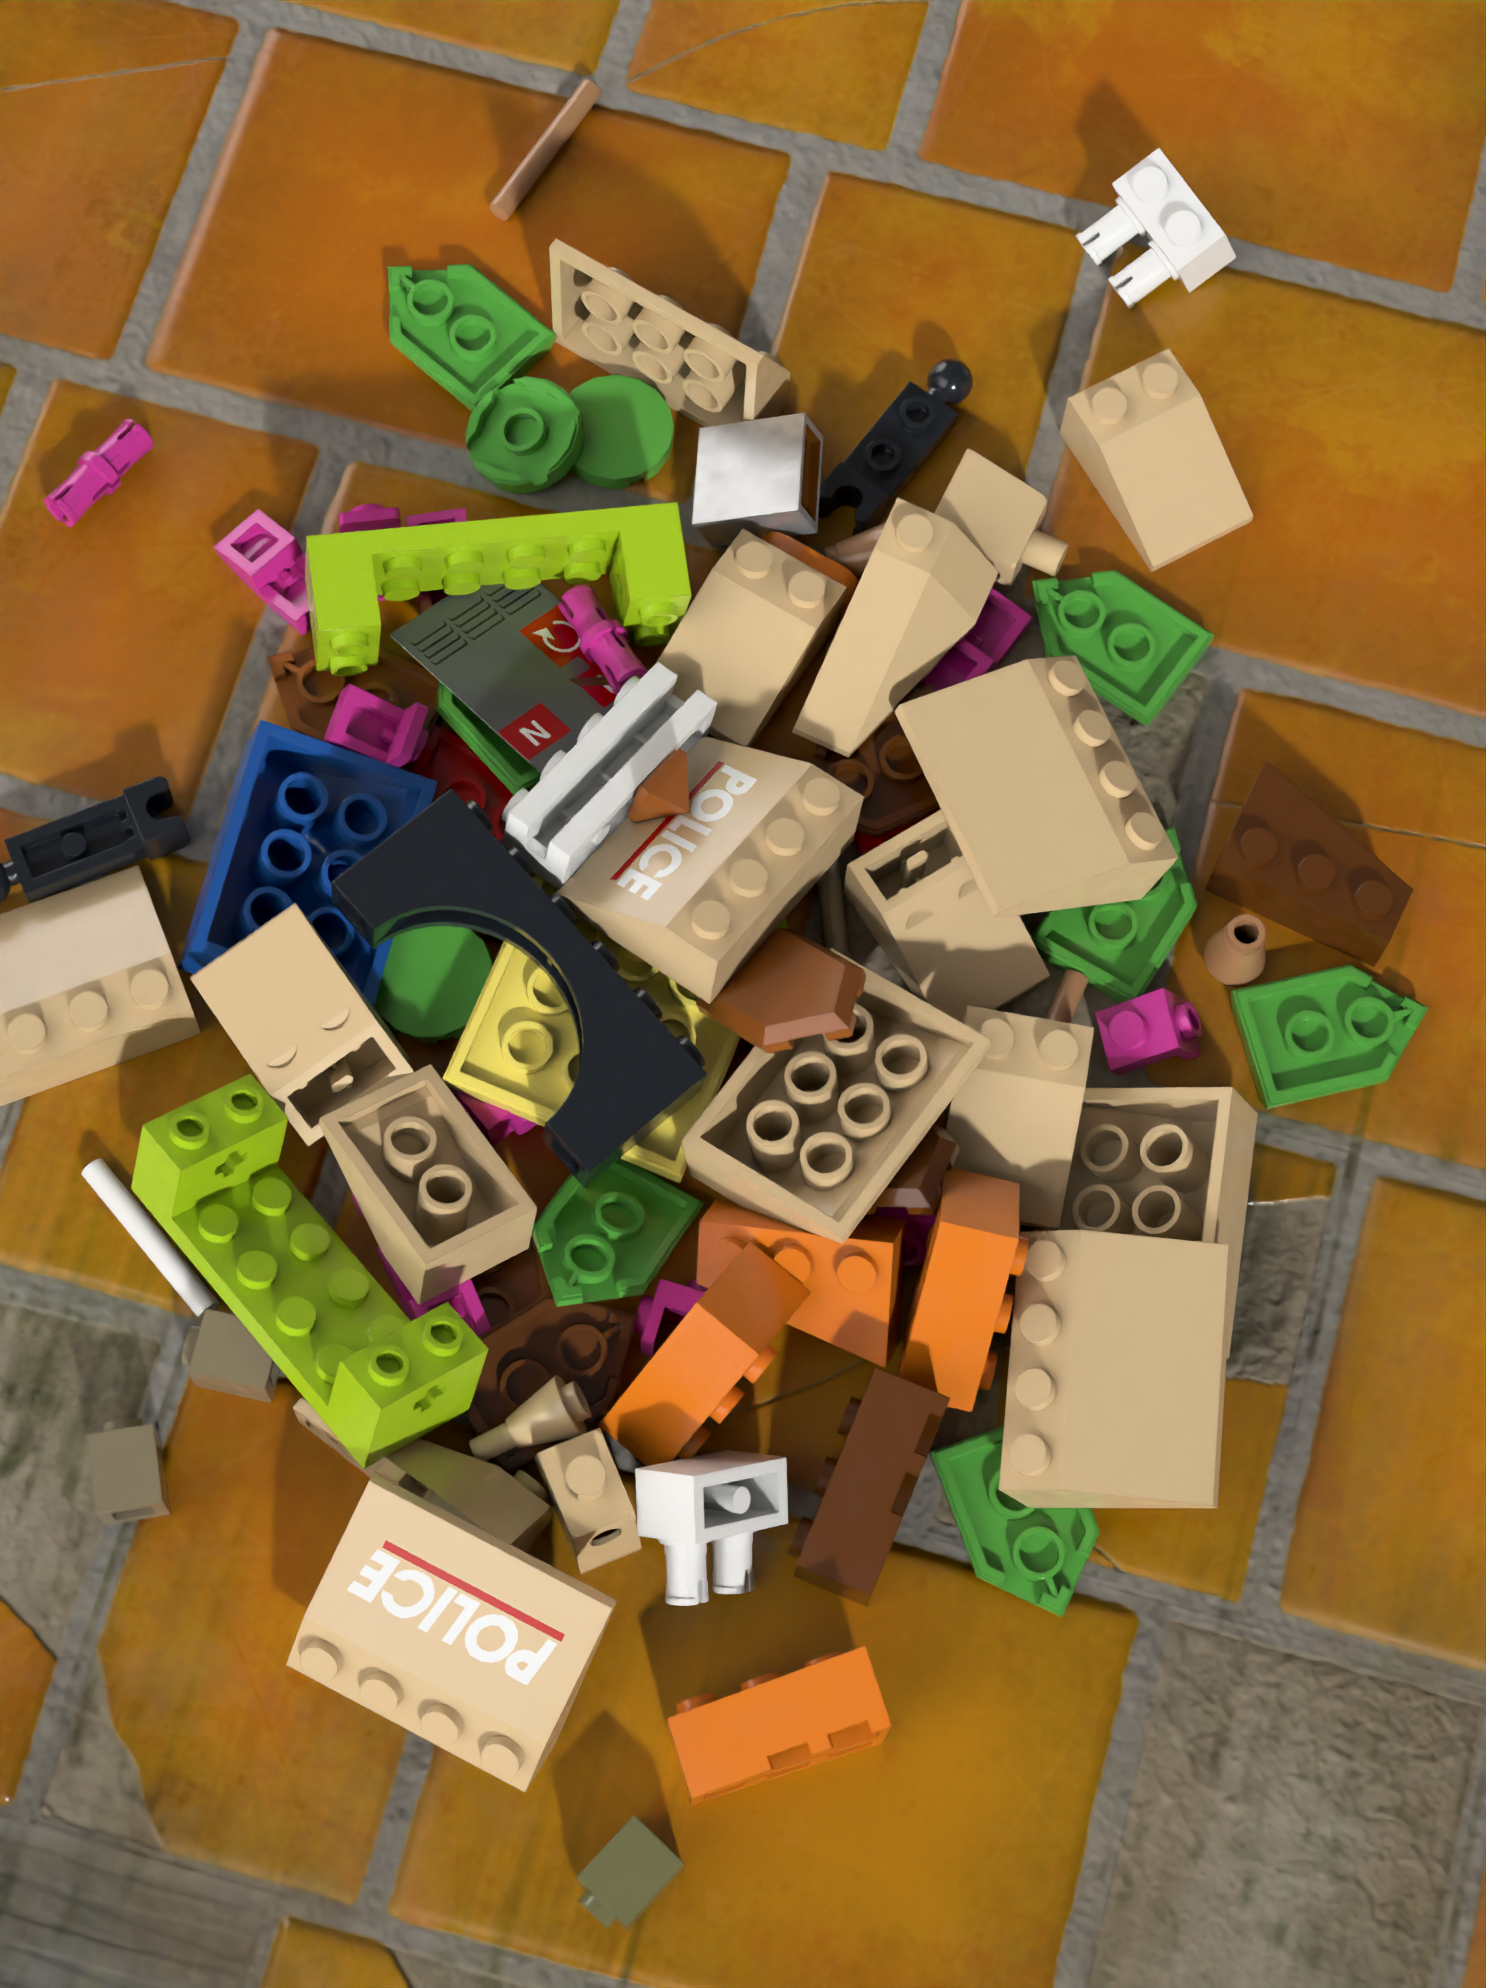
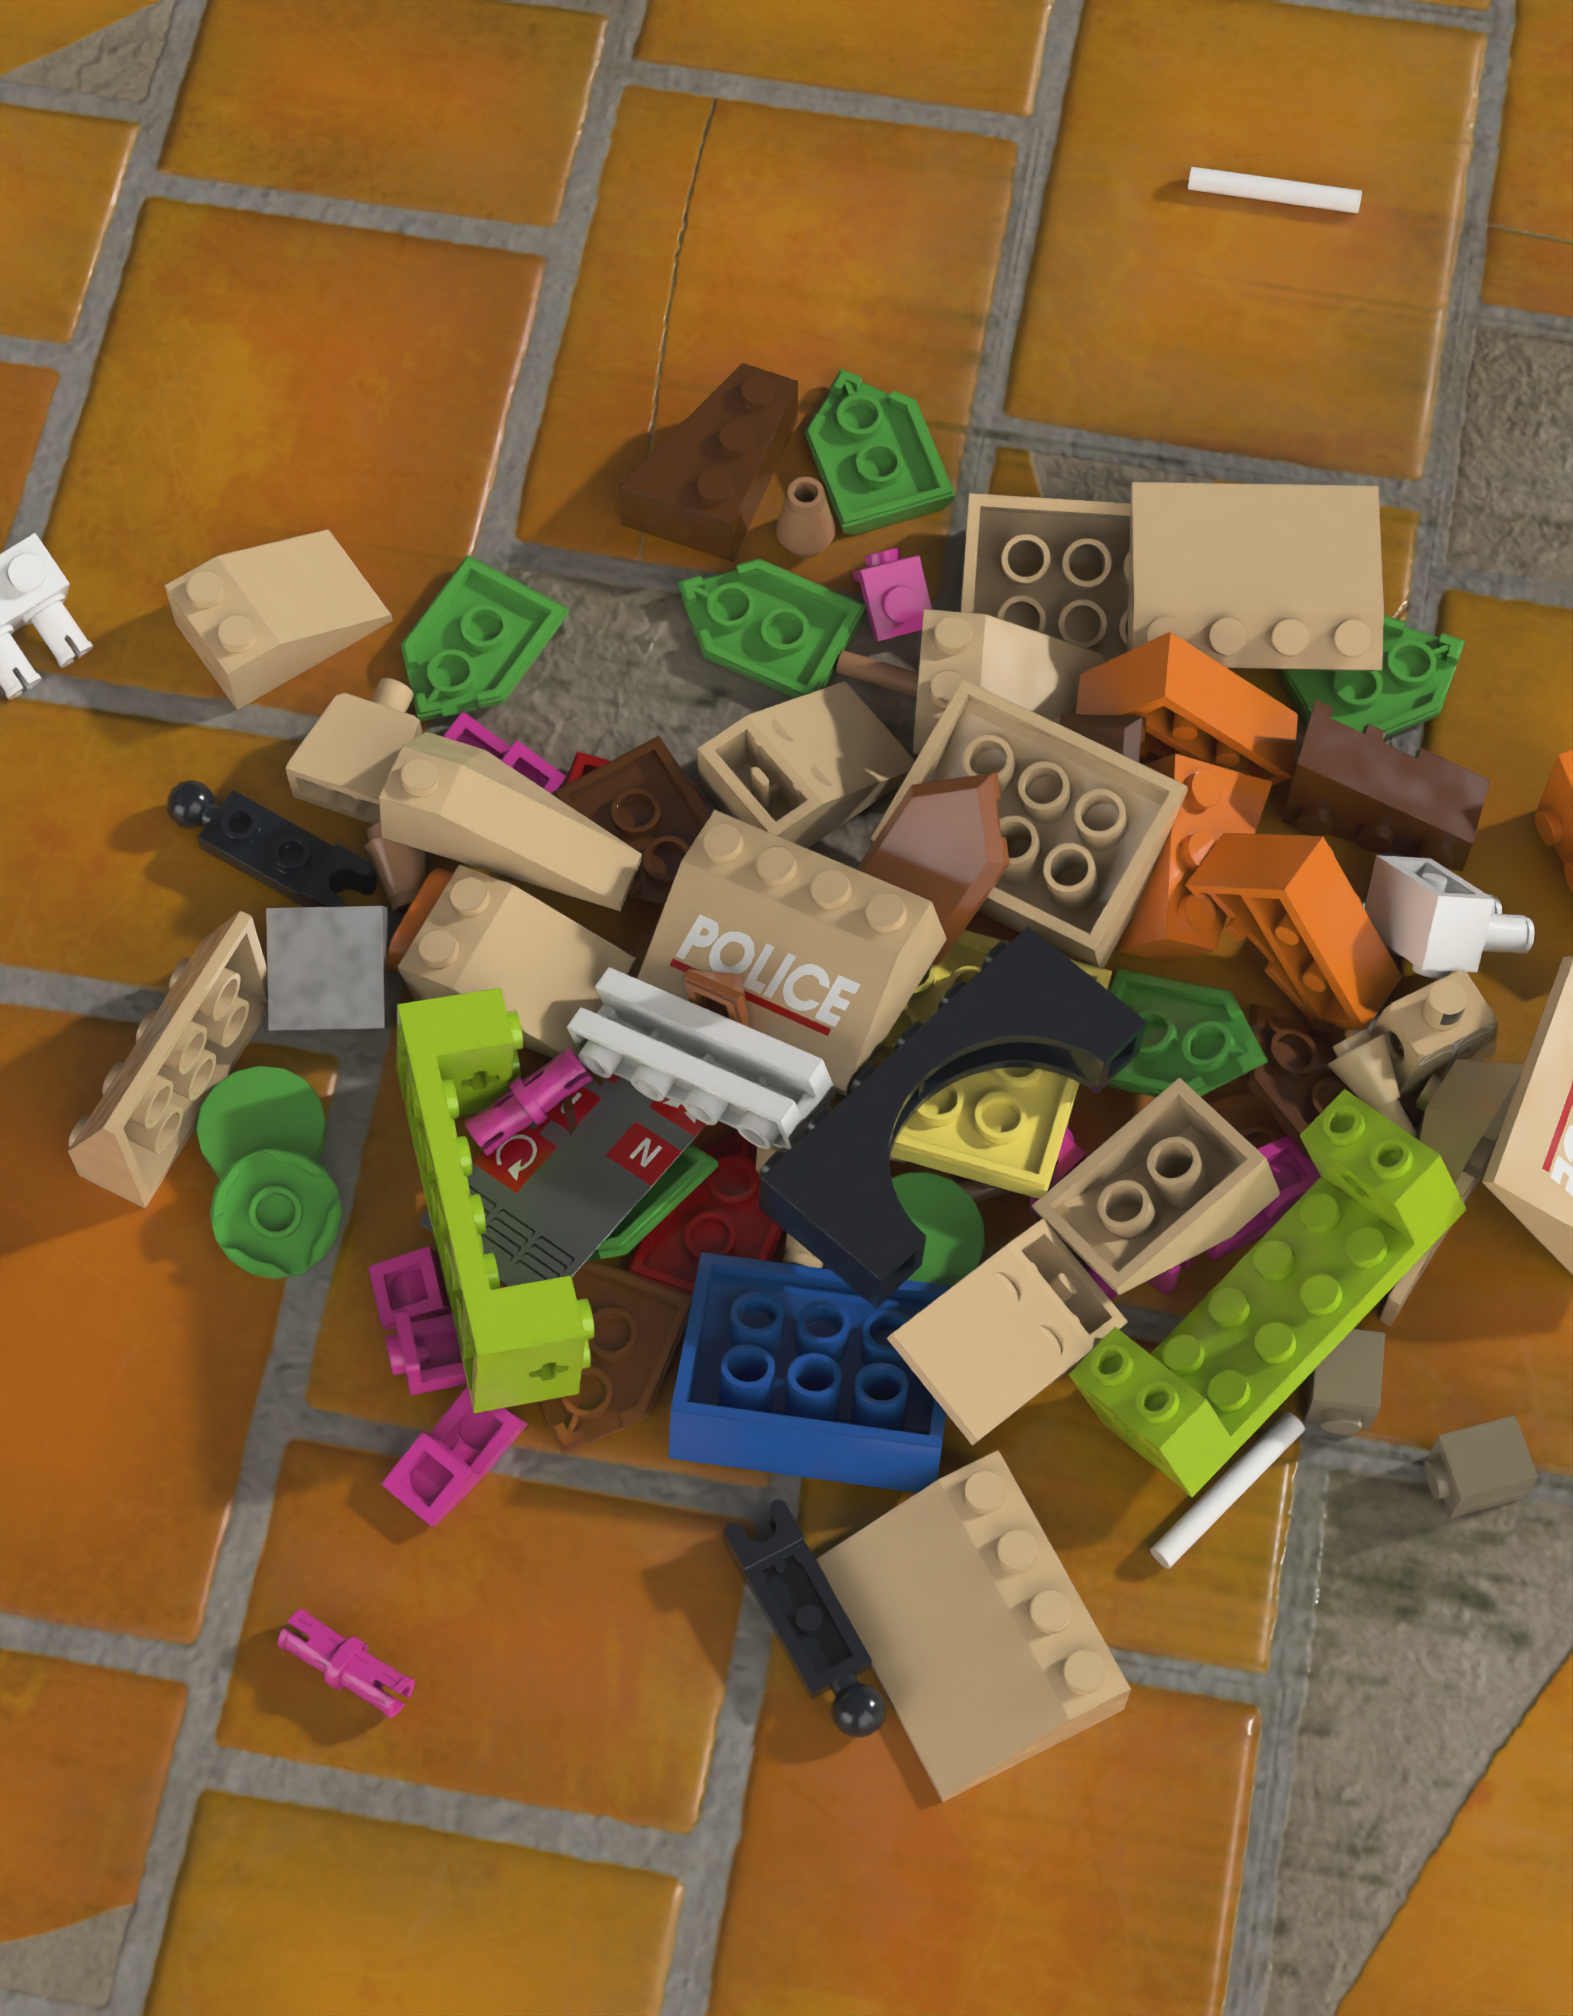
camera: 90 degrees left, 5 degrees down
dark pink bracket [323,684,428,768] -> none
bright green tile [388,264,556,411] -> none
dark pink bracket [634,1279,708,1357] -> none
tan slope [894,655,1179,918] -> none

